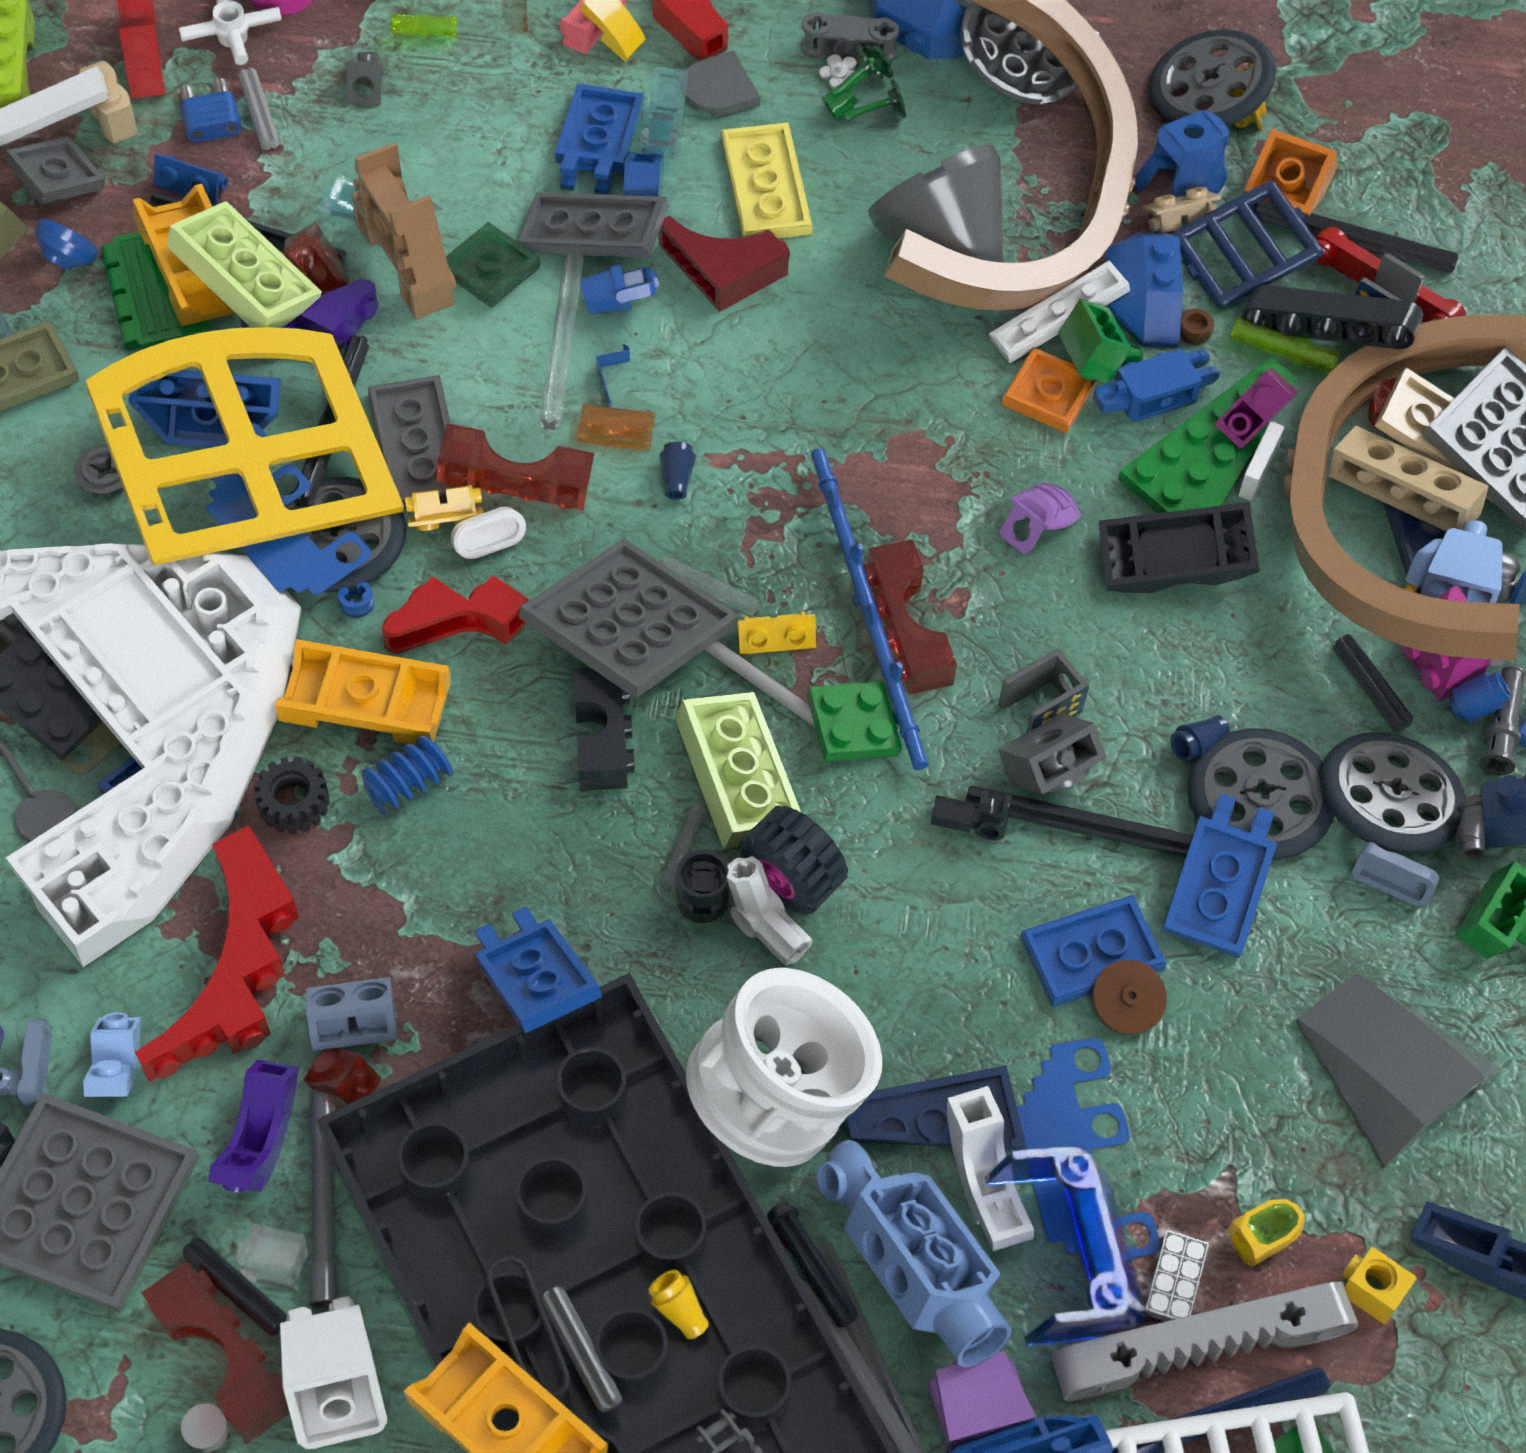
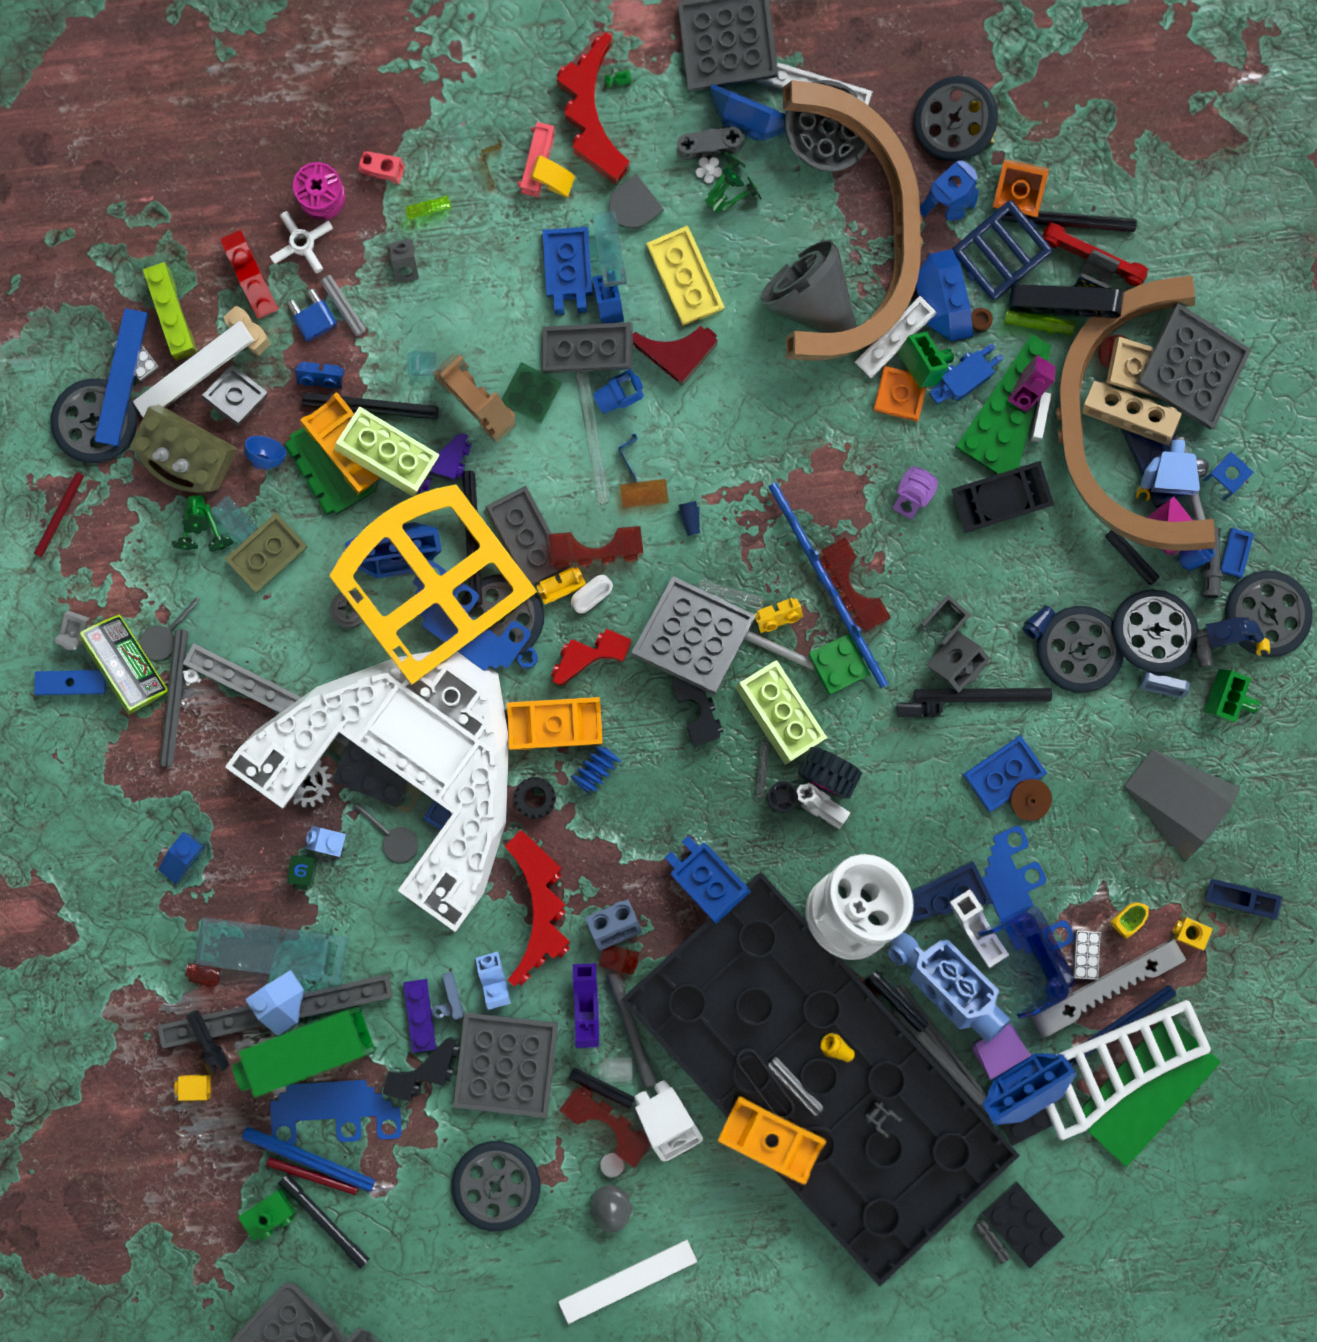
camera: 10 degrees left, 25 degrees up
clear red slope [284,221,350,295] -> none
tan hinge [1142,187,1221,233] -> none
blue tile [1161,794,1277,958] -> none

